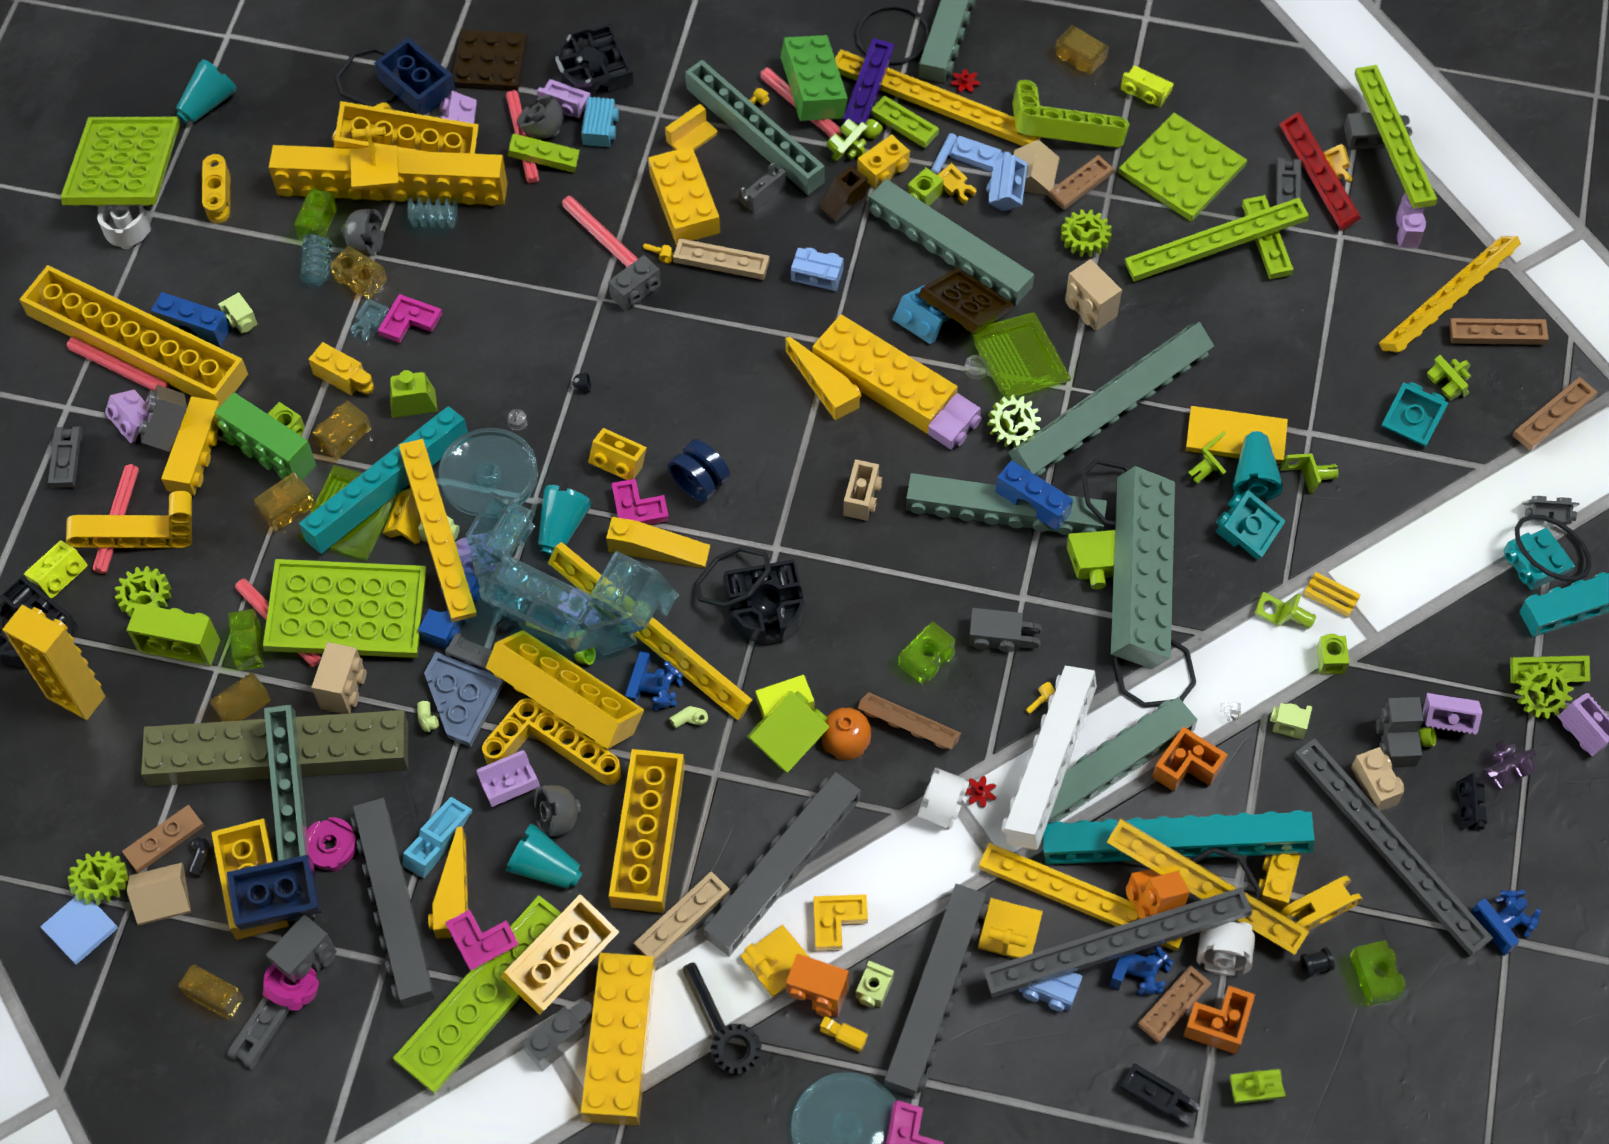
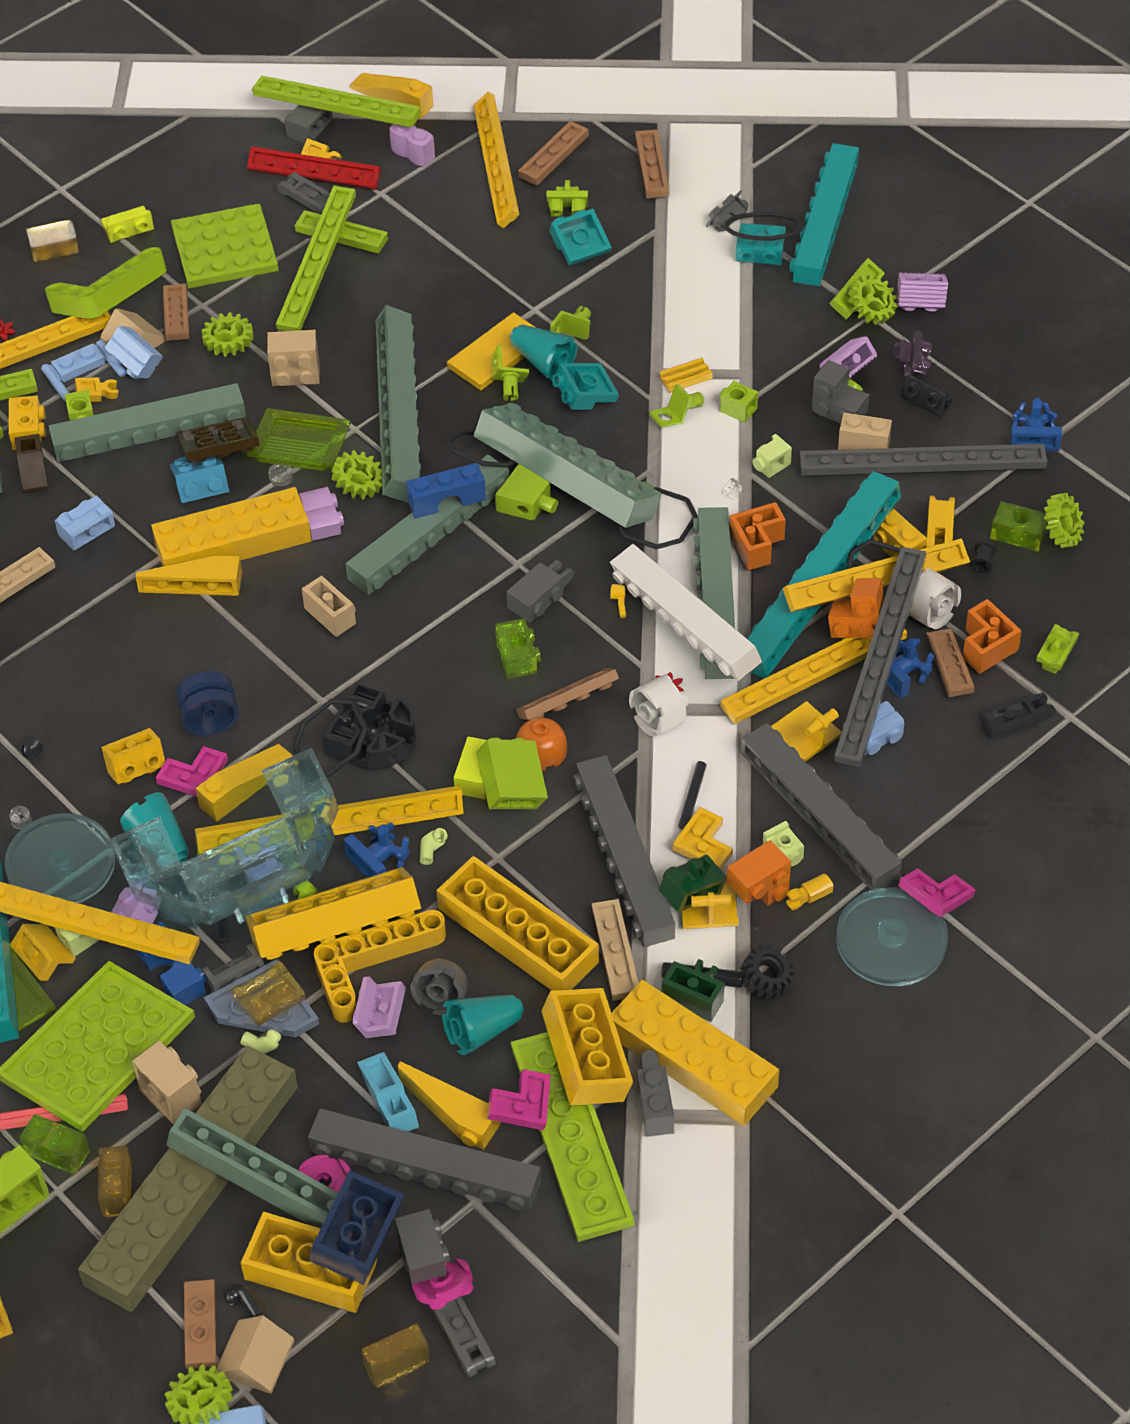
camera: 55 degrees left, 10 degrees down
none -> clear yellow plate [231,961,306,1027]
none -> yellow slope [350,73,434,119]
none -> dark green brick [658,854,727,912]
none -> dark green brick [661,959,725,1022]
none -> black bar [678,761,707,830]
none -> lime gear [1044,493,1085,548]

